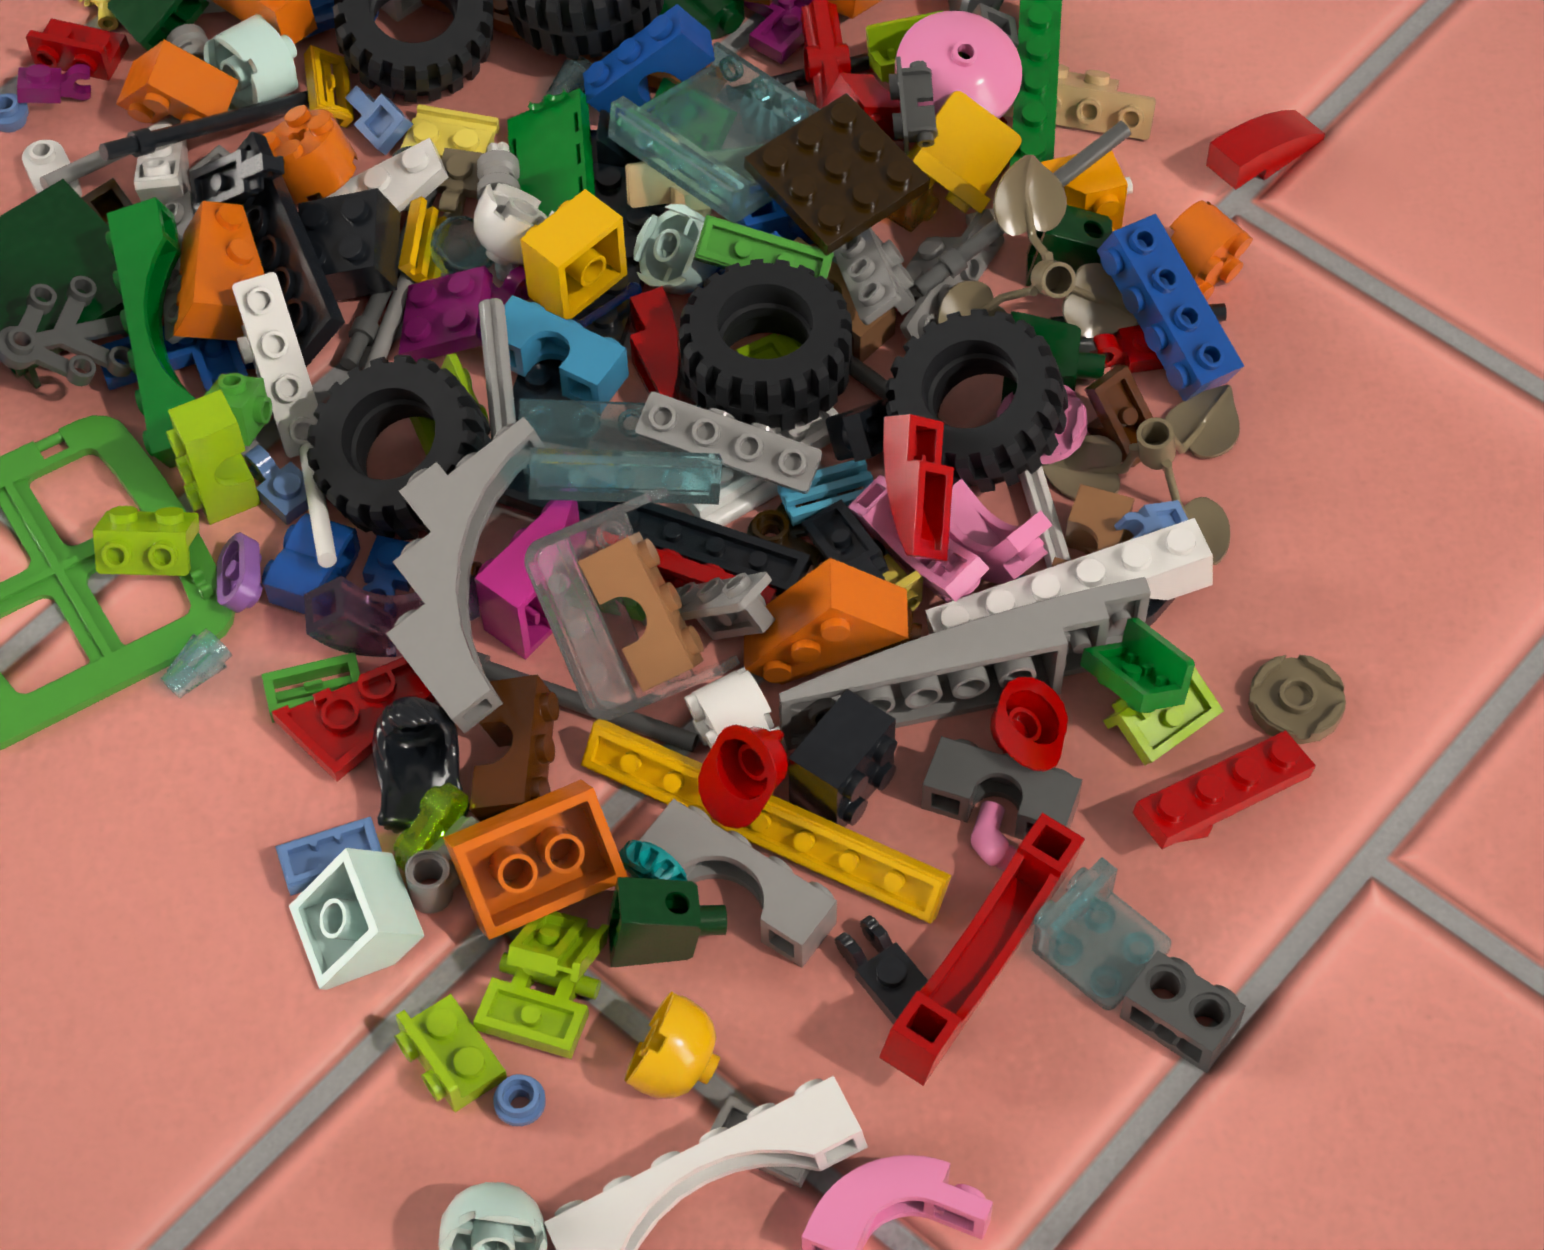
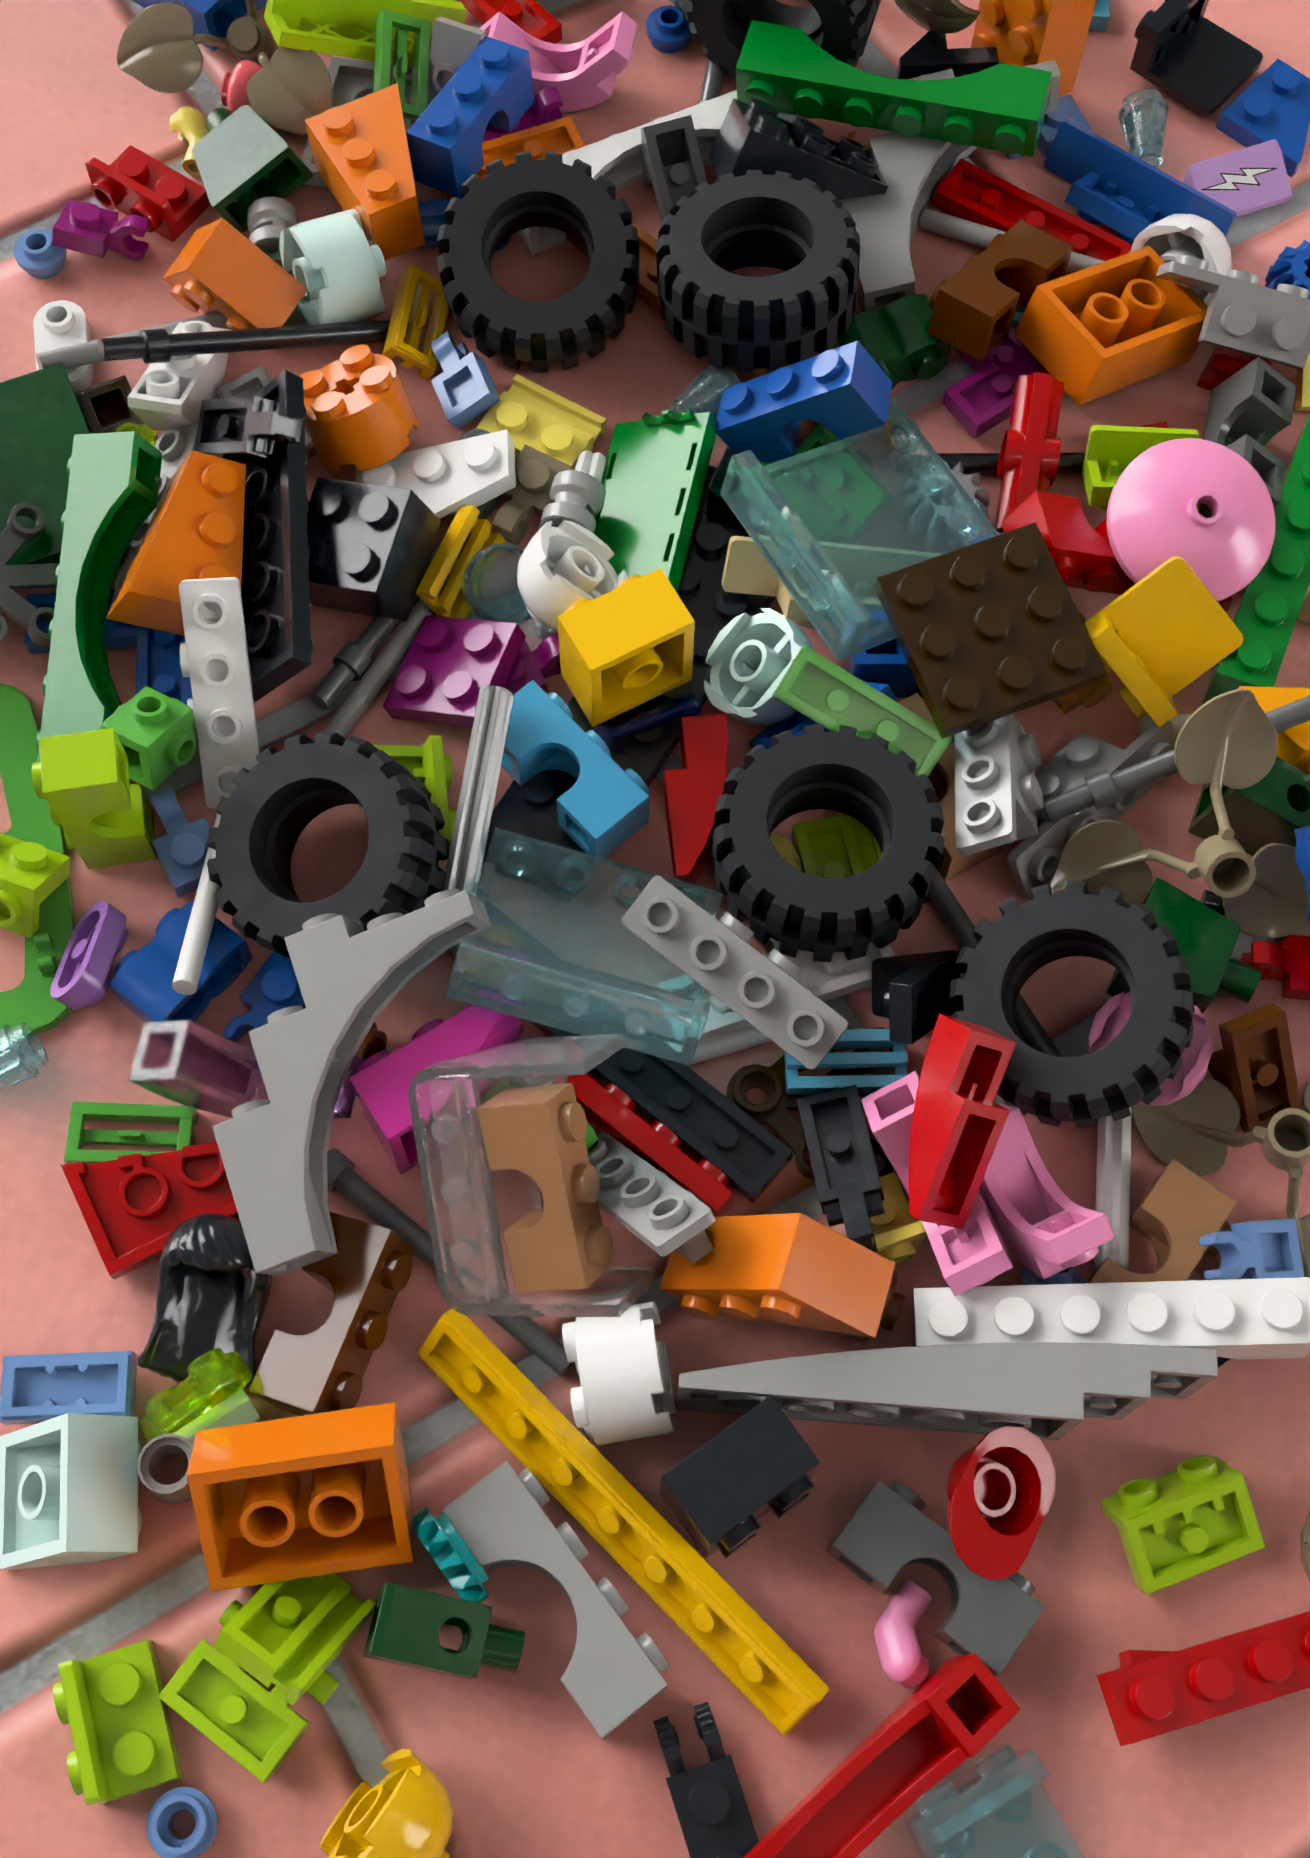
camera: 15 degrees right, 10 degrees up
red piece [698,724,789,829] -> none
dark grey hinge [889,57,938,155] -> none
green bracket [1080,617,1195,713] -> none

